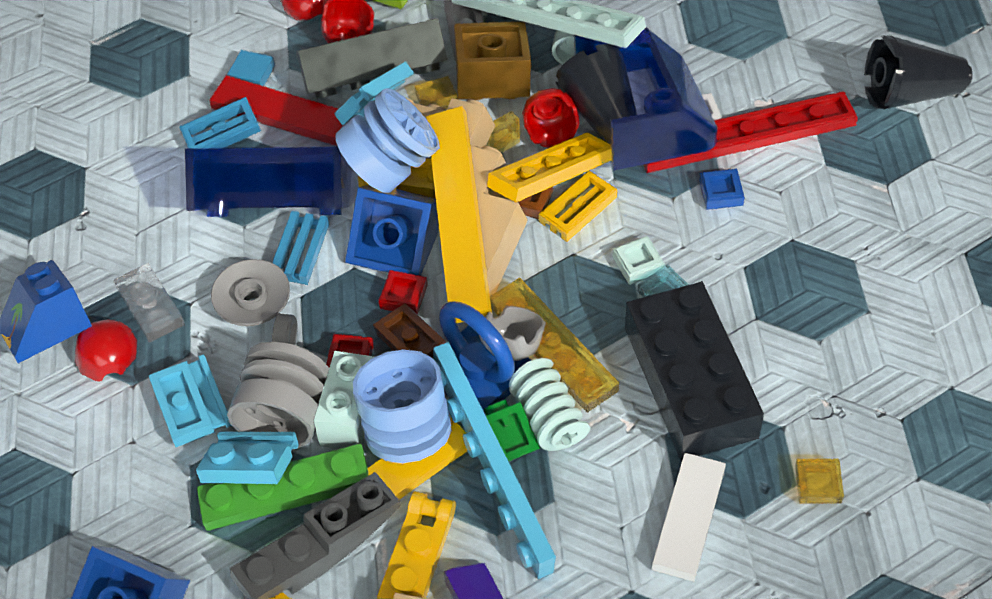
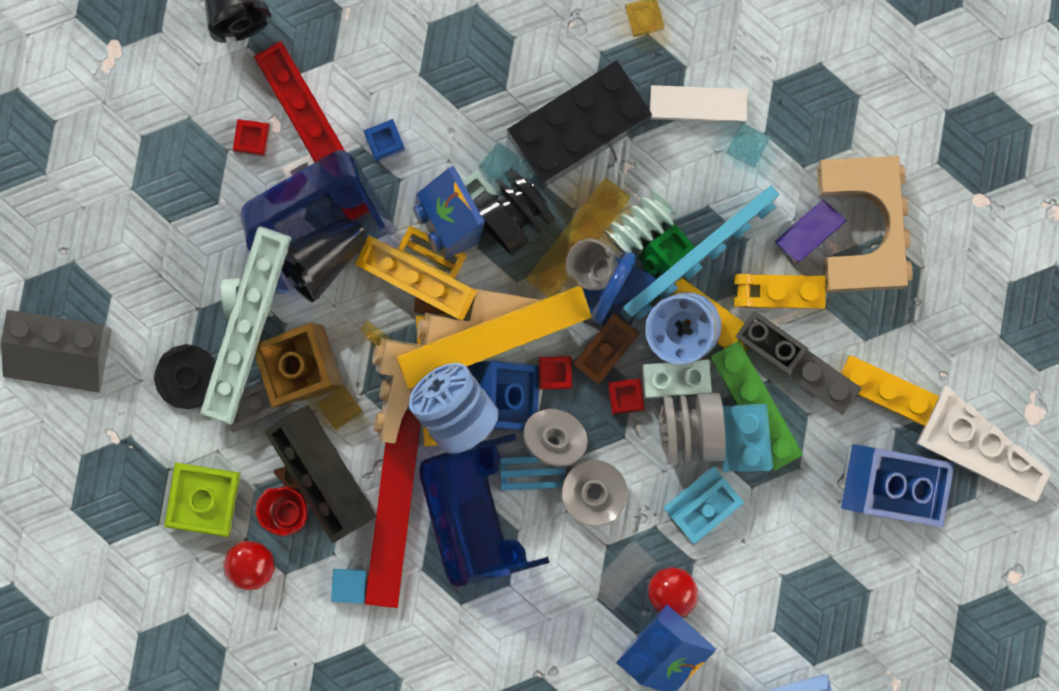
camera: 110 degrees left, 30 degrees up
dark azure tile [179,97,261,161] -> none
dark grey tile [272,313,298,345] -> none
medium azure plate [334,62,414,125] -> none
red hair [522,88,580,148] -> none
none -> red tile [232,119,271,157]
none -> blue slope [413,166,485,260]
none -> black wheel [473,168,555,256]
none -> light grey dish [523,409,588,467]
none -> clear light blue plate [726,123,770,168]

